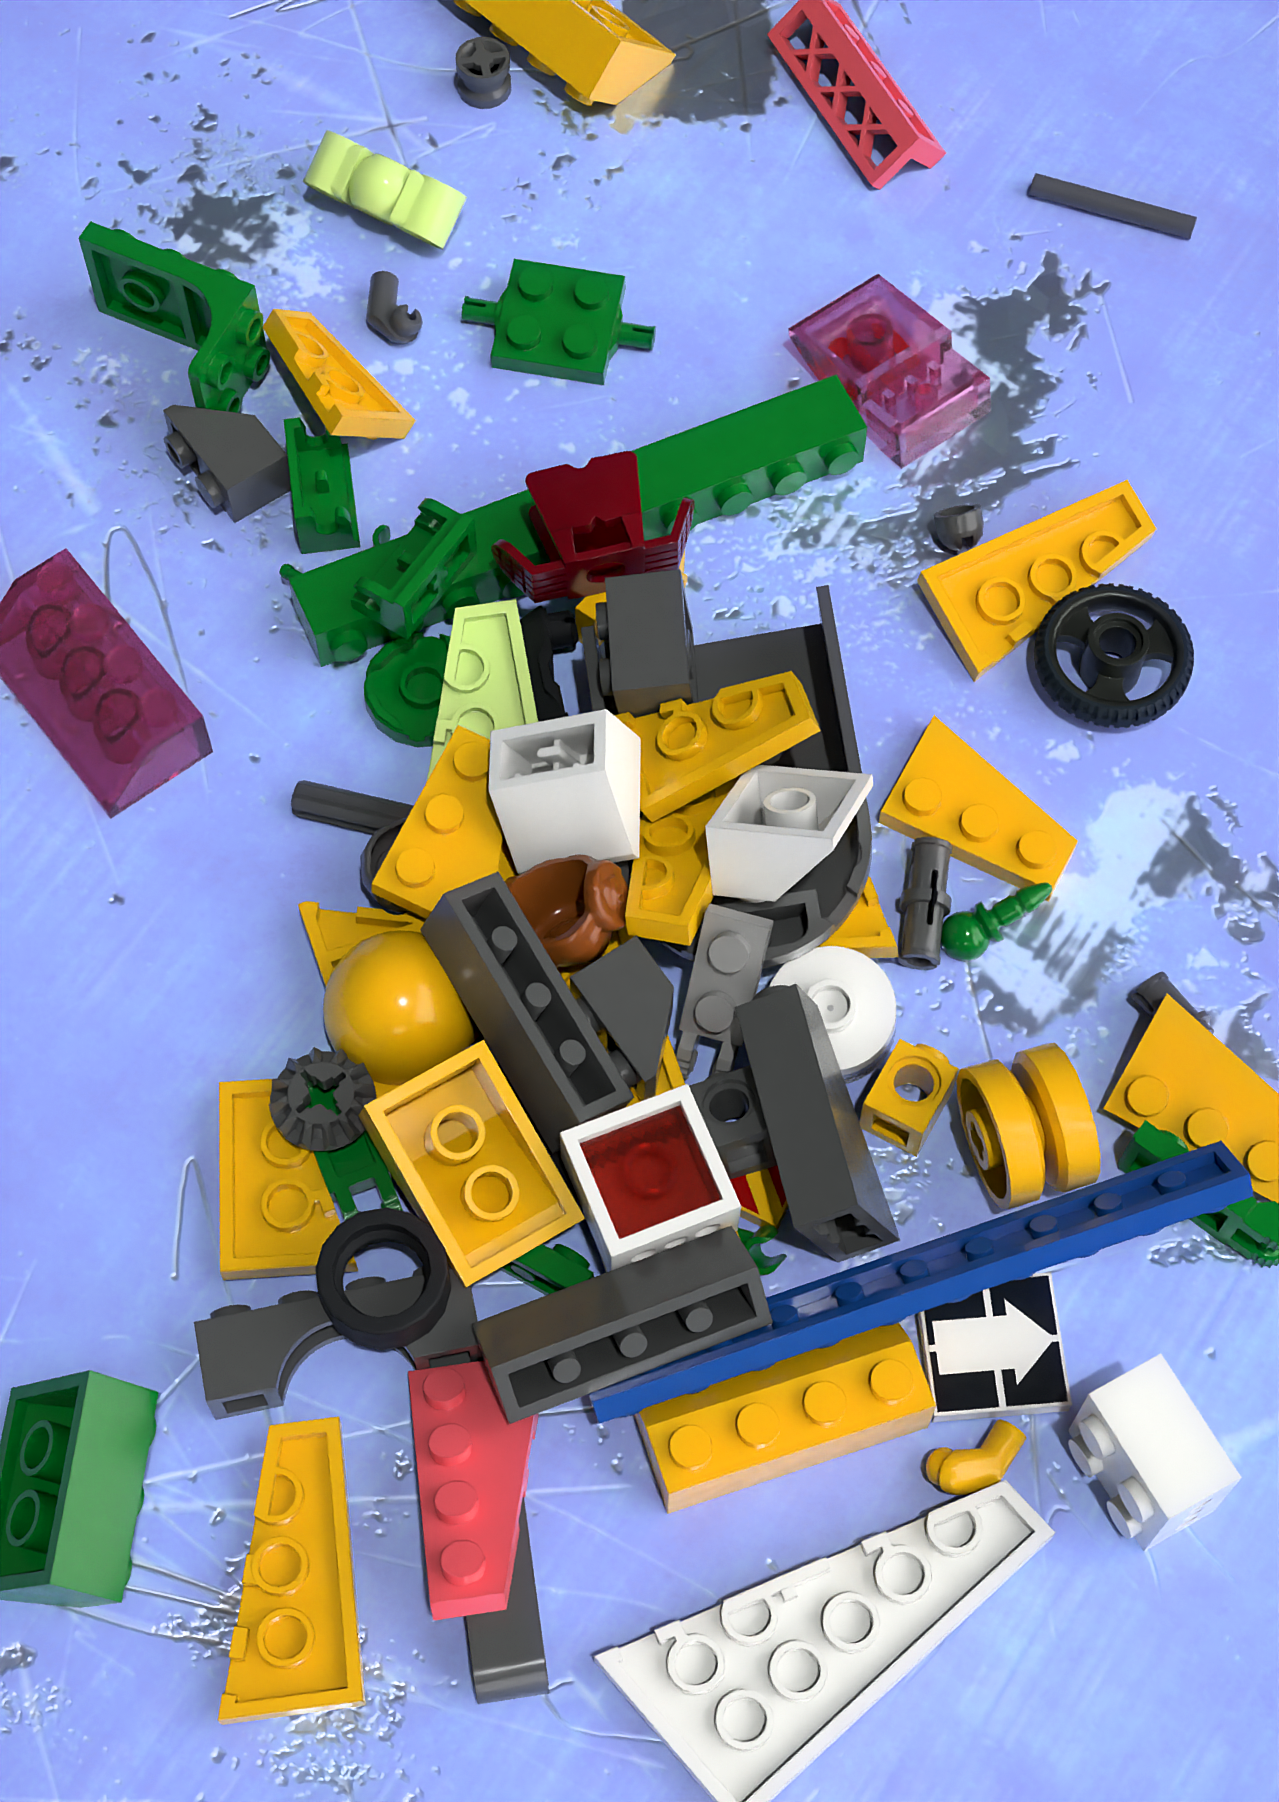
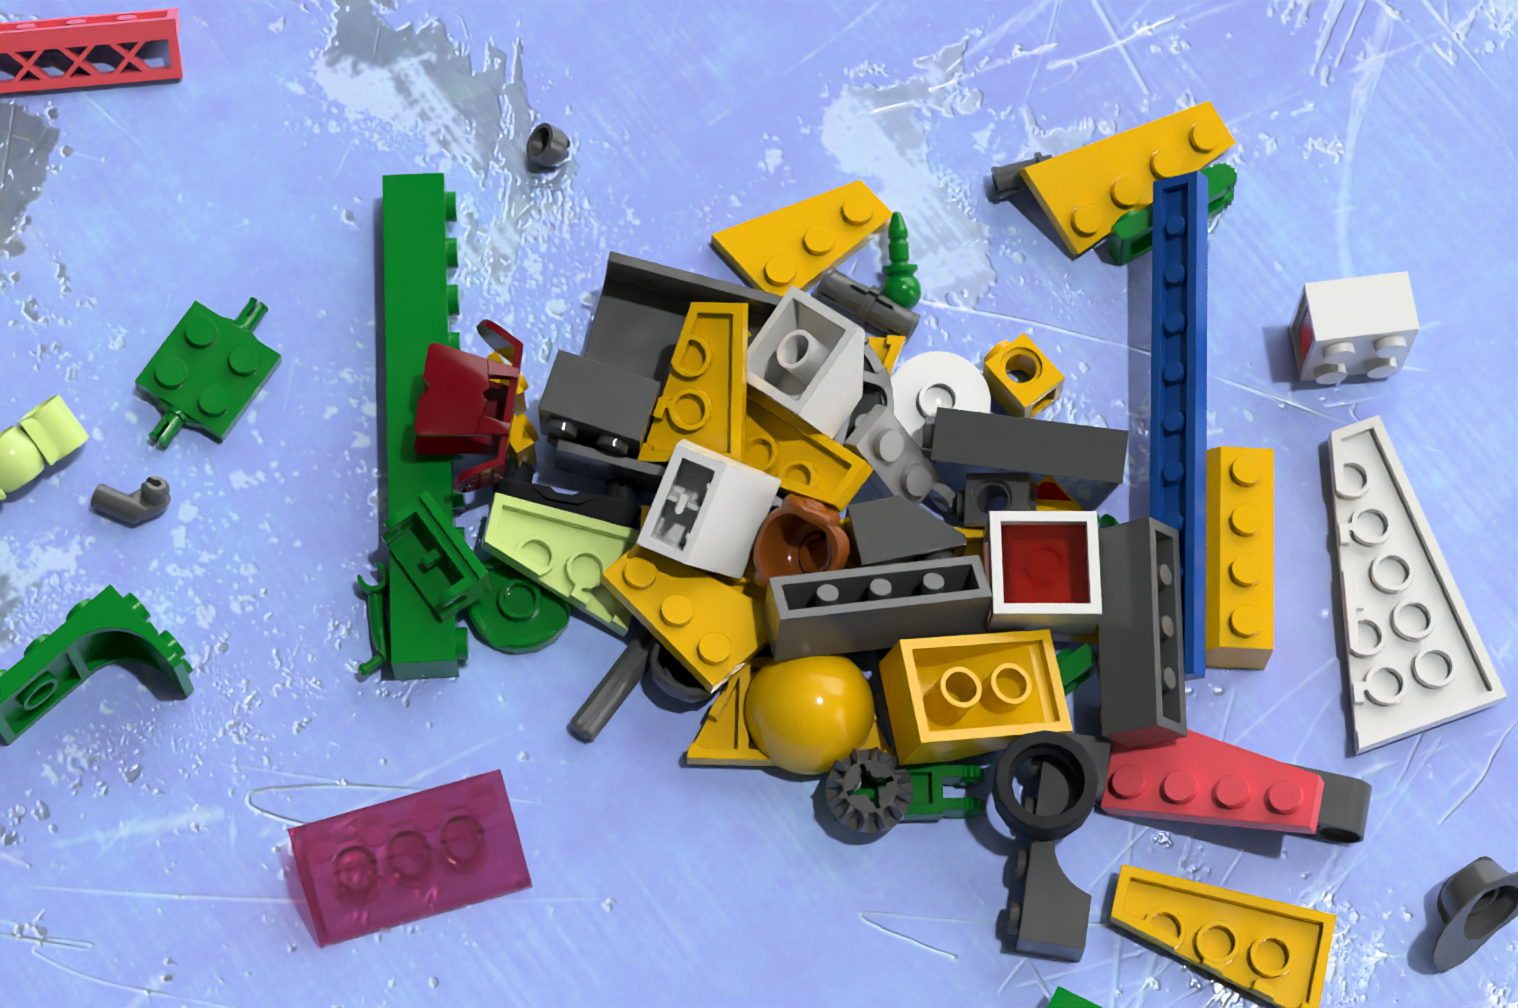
camera: 70 degrees left, 5 degrees up
dark grey slope [163,405,291,523] -> none
yellow wing [219,1078,358,1280] -> none
yellow wing [263,309,416,440] -> none
green hinge [284,417,361,554] -> none
clear pink slope [788,274,991,469] -> none
yellow wing [917,480,1156,682] -> none
tile [918,1272,1072,1423] -> none
yellow arm [926,1419,1027,1495] -> none
yellow wheel [956,1042,1100,1210] -> none
pearl dark grey wheel [1034,583,1194,728] -> none

